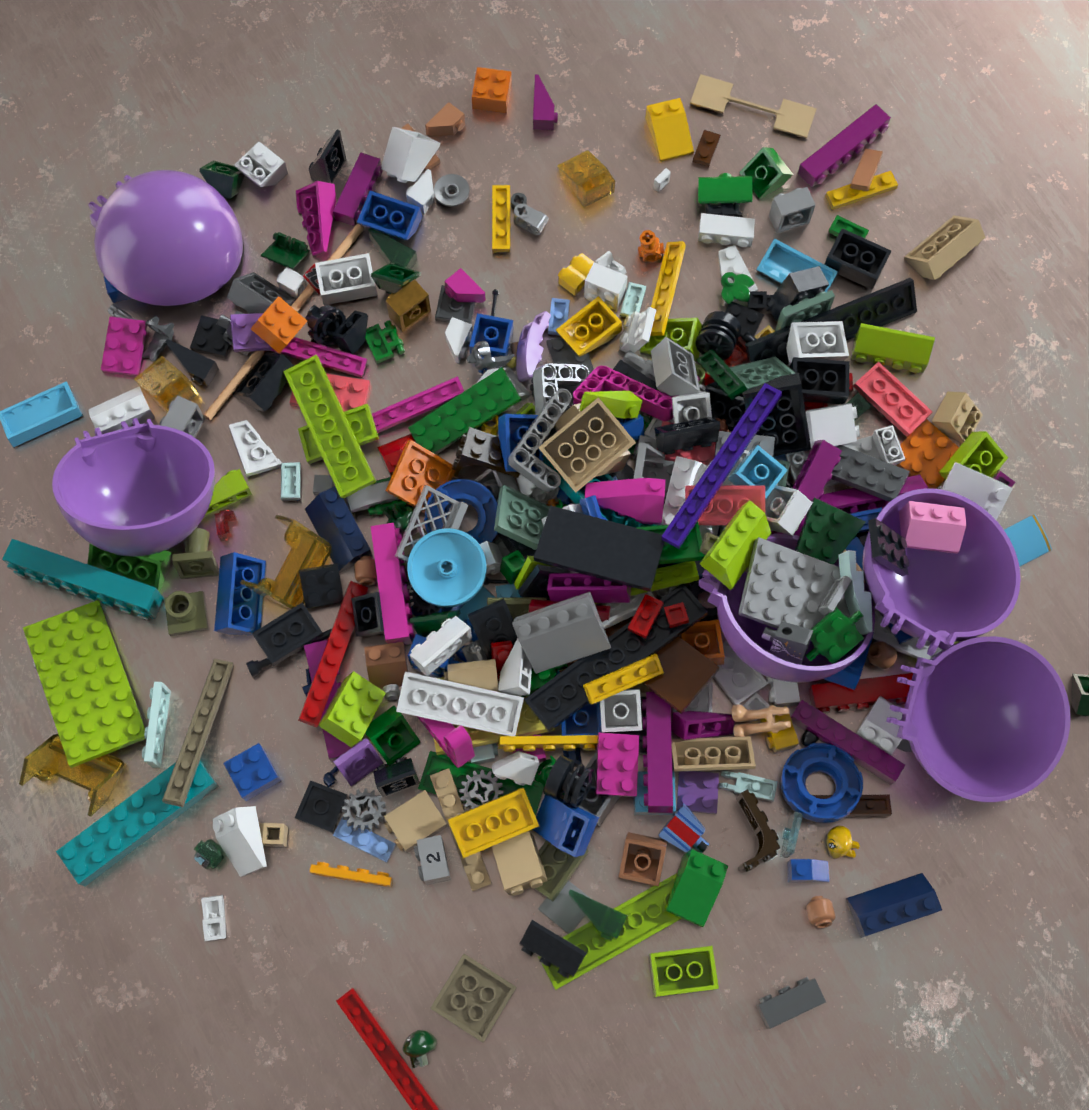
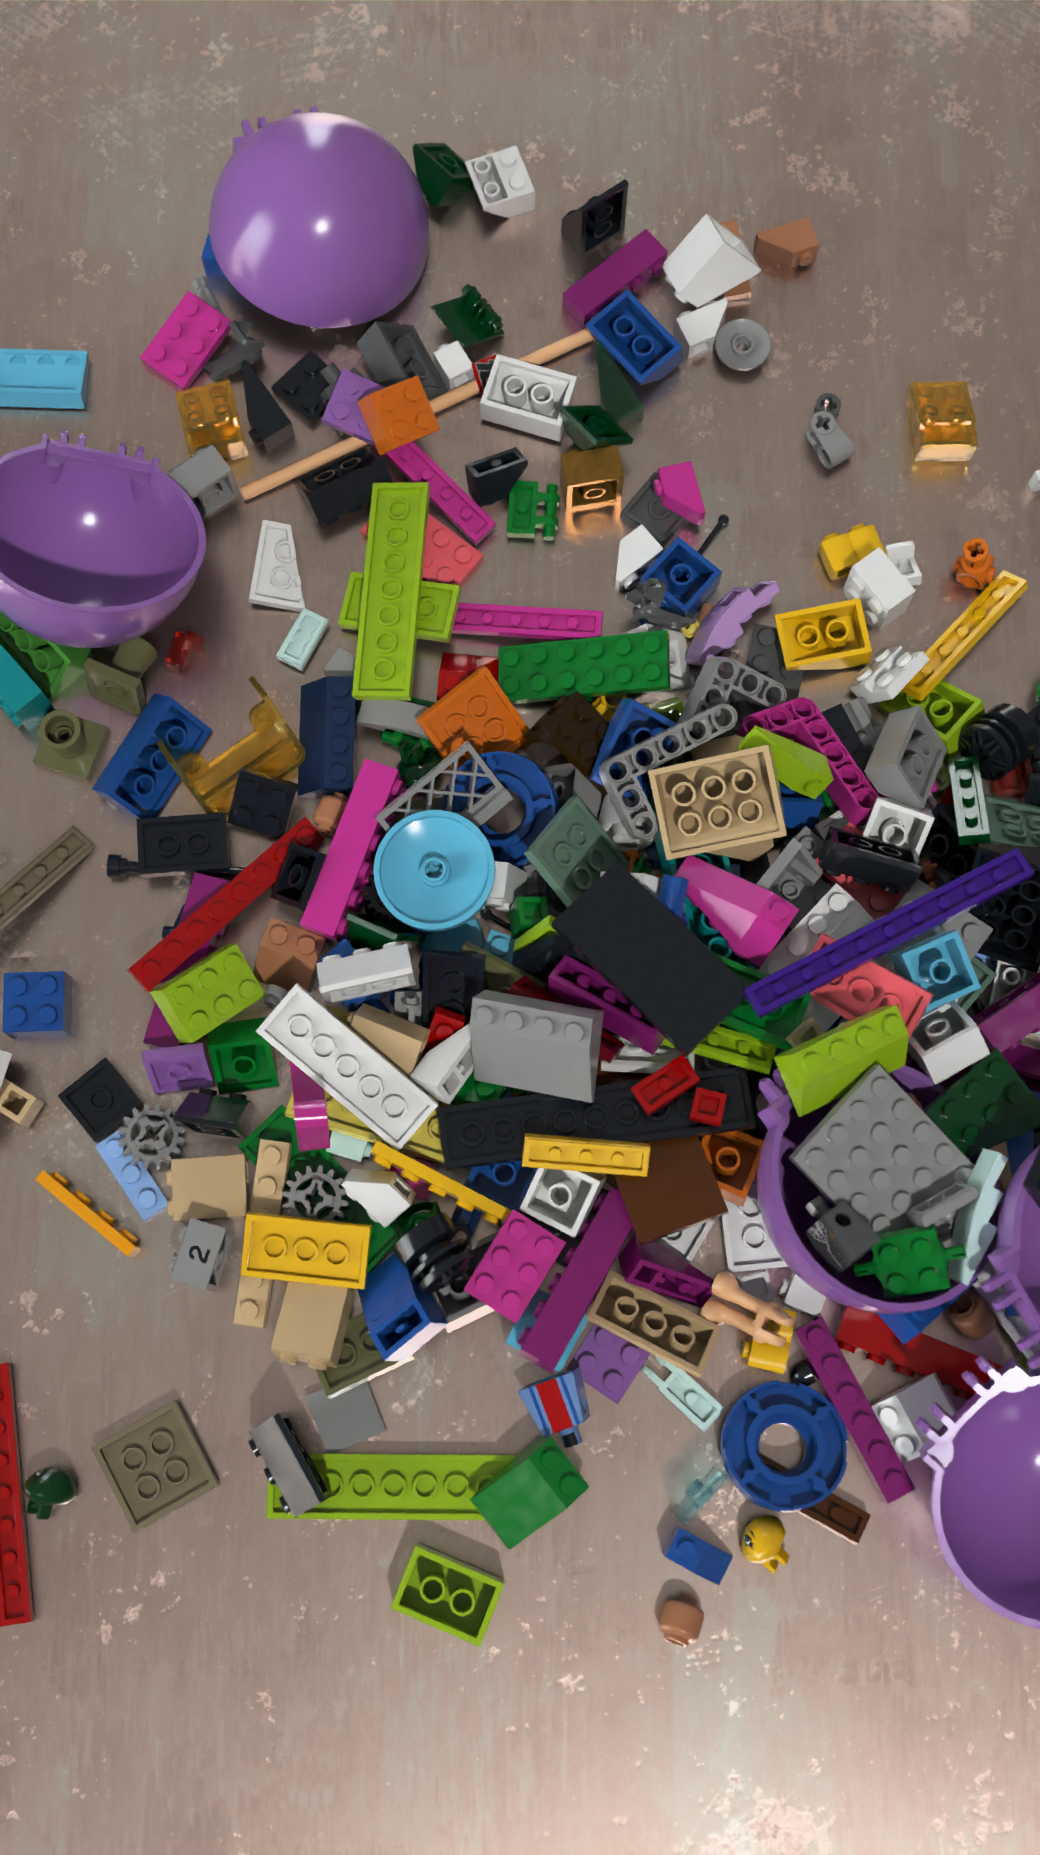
camera: 30 degrees right, 5 degrees up
white slope [88,386,155,434] -> none
lime slope [204,469,252,517] -> none
dark pink wedge [296,181,336,256] -> none
black piece [305,305,346,346] -> none
dark blue hand [323,765,338,787] -> none
orange brick [472,67,512,113] -> none
yellow plate [492,185,510,252] -> none
magenta slope [533,74,558,130] -> none
light blue plate [548,298,570,335] -> none
clear green slope [568,889,627,942] -> none
nougat slope [619,832,668,886] -> none
light aqua plate [620,282,646,318] -> none
dark brown bracket [736,789,781,872] -> none
dark grey brick [756,977,826,1029] -> none
dark blue slope [846,873,942,938] -> none

